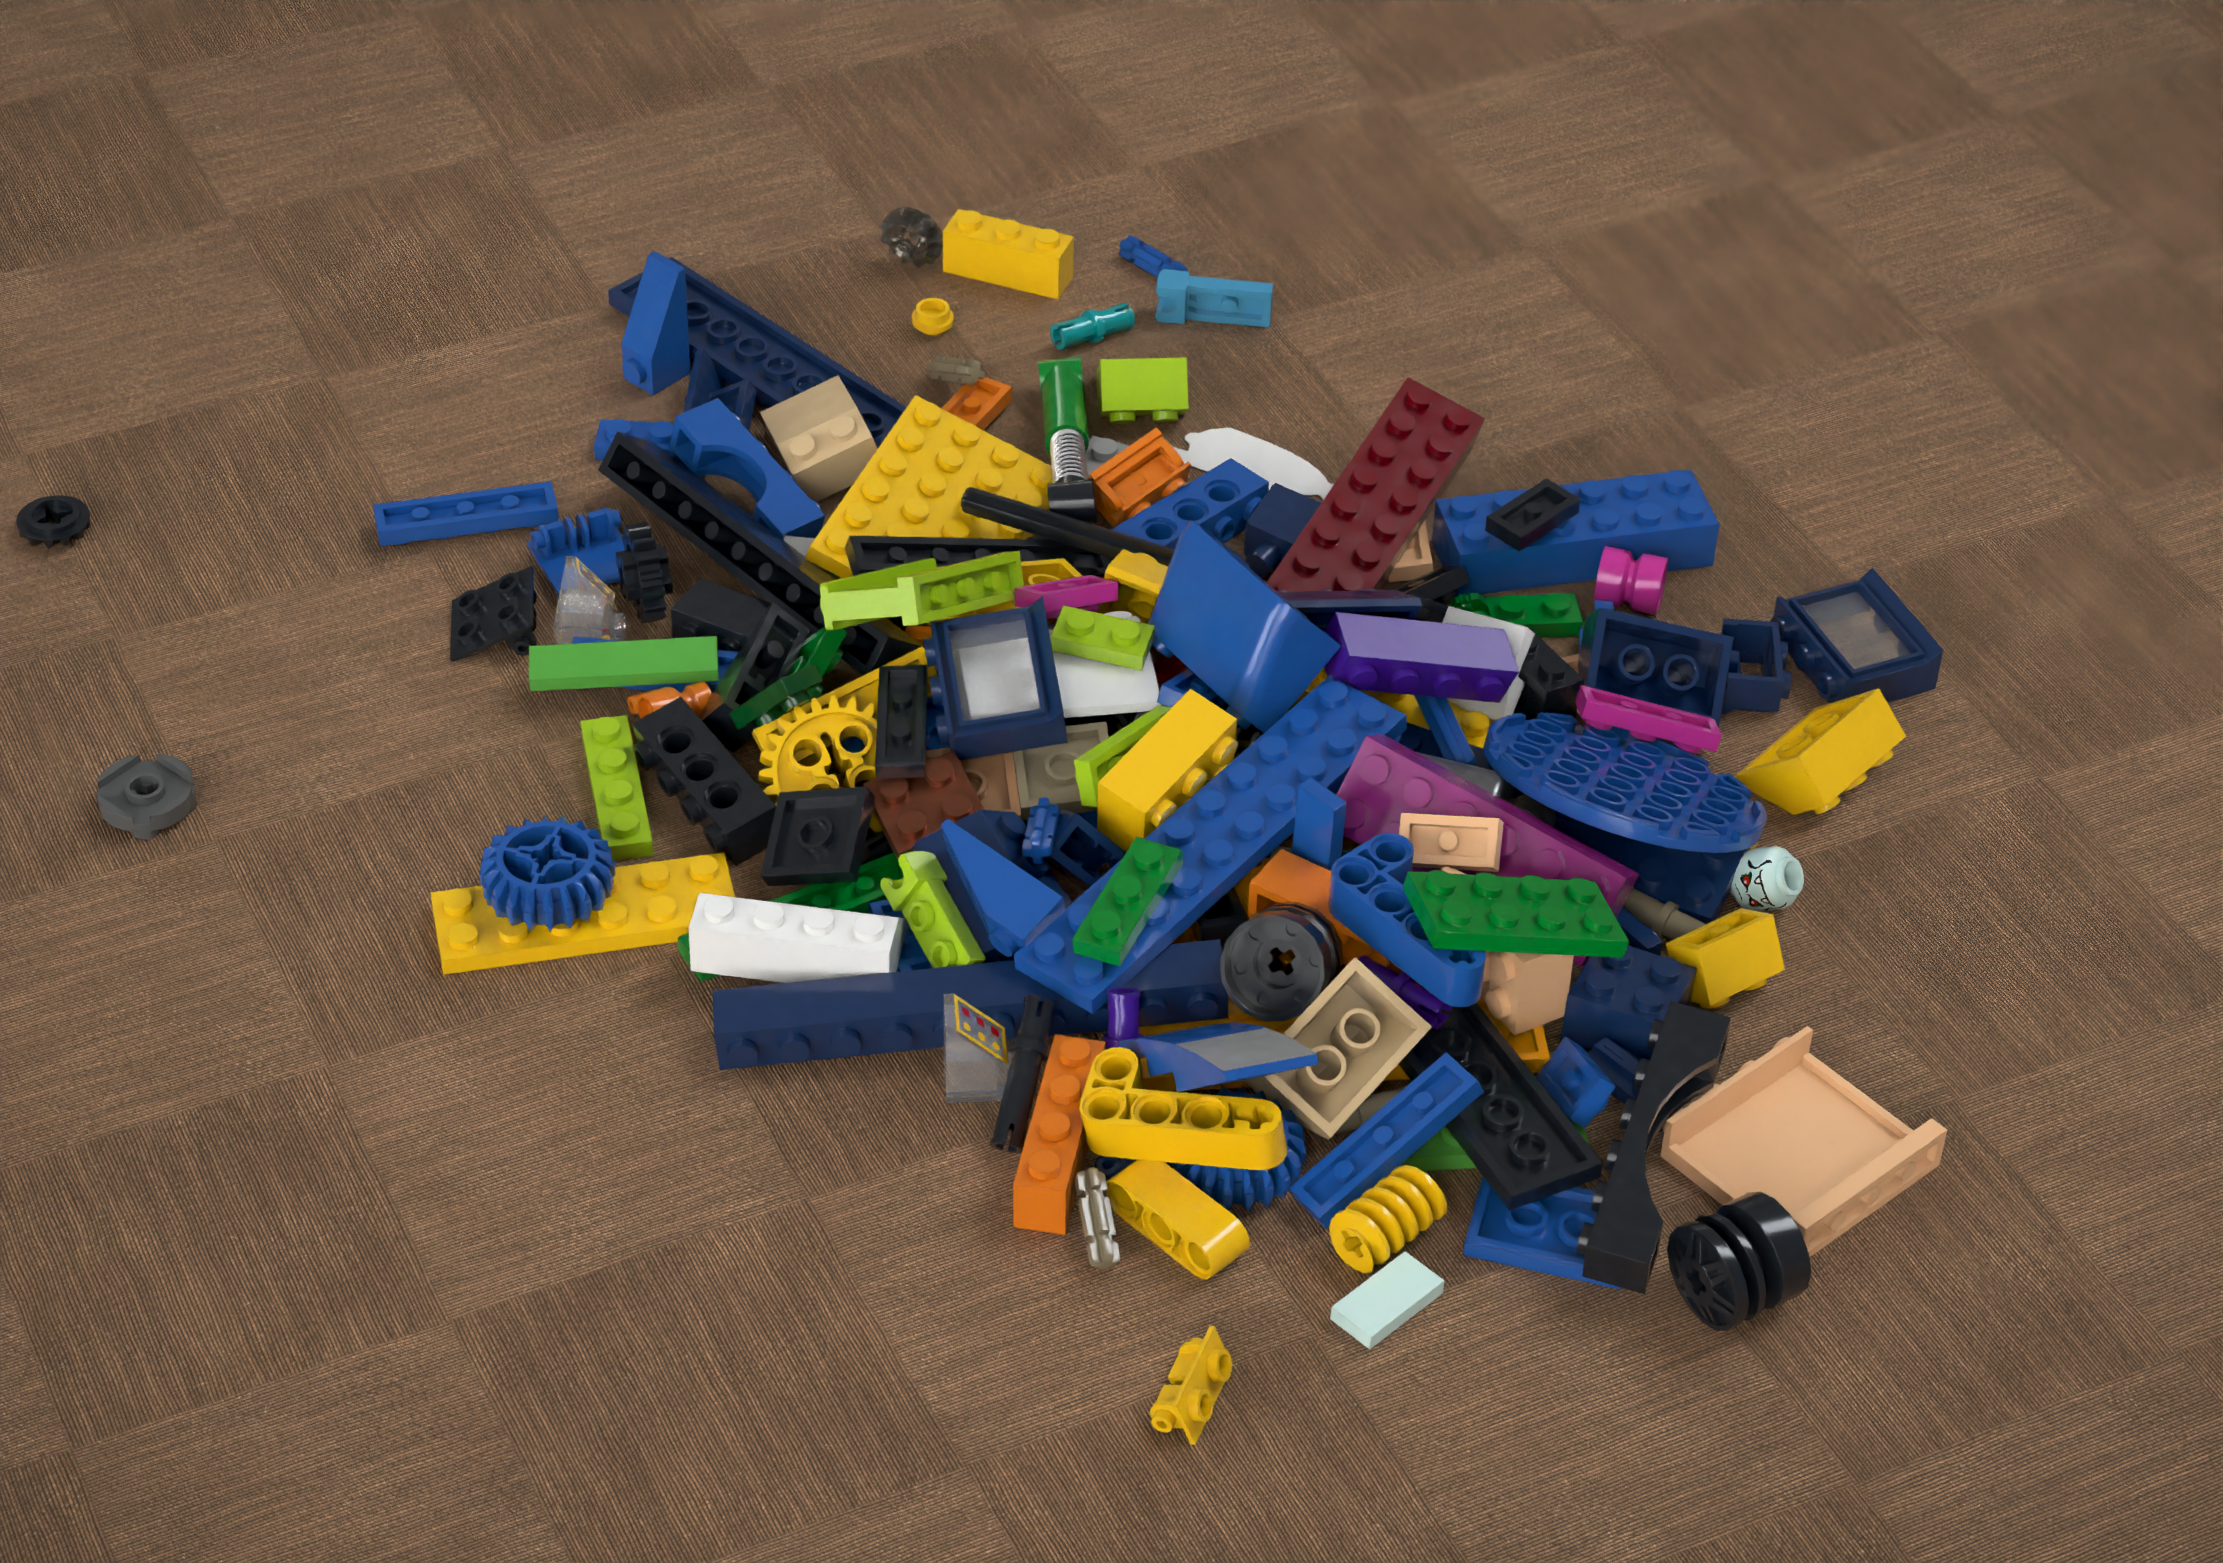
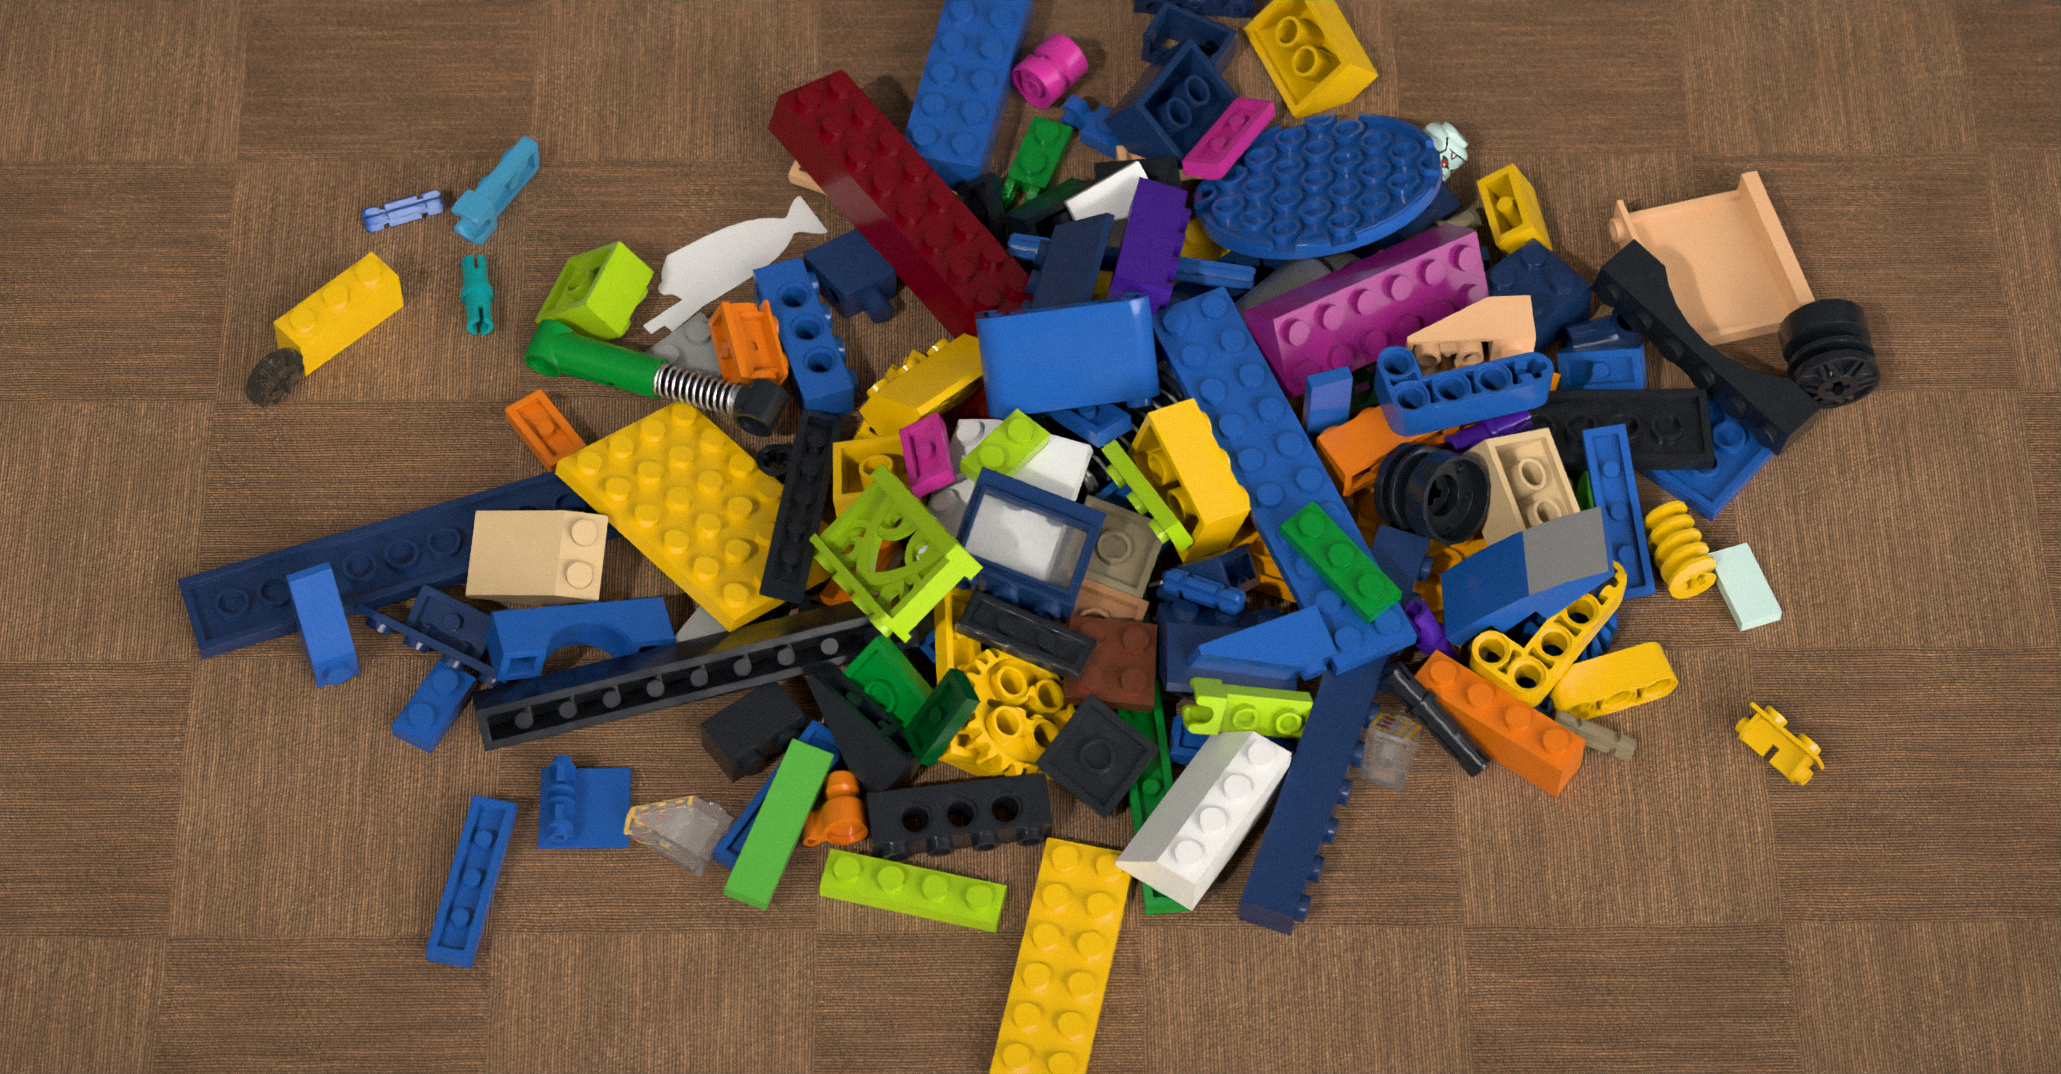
camera: 65 degrees left, 15 degrees up
black hinge [450,566,537,662] -> none
blue gear [479,815,615,932] -> none
black gear [615,522,673,623] -> none
yellow plate [912,298,954,336] -> none
dark tan axle [926,355,985,385] -> none
black axle [960,487,1174,566] -> none
light nougat plate [1399,813,1504,872] -> none
green plate [1403,870,1629,958] -> none
black plate [1485,478,1581,552] -> none

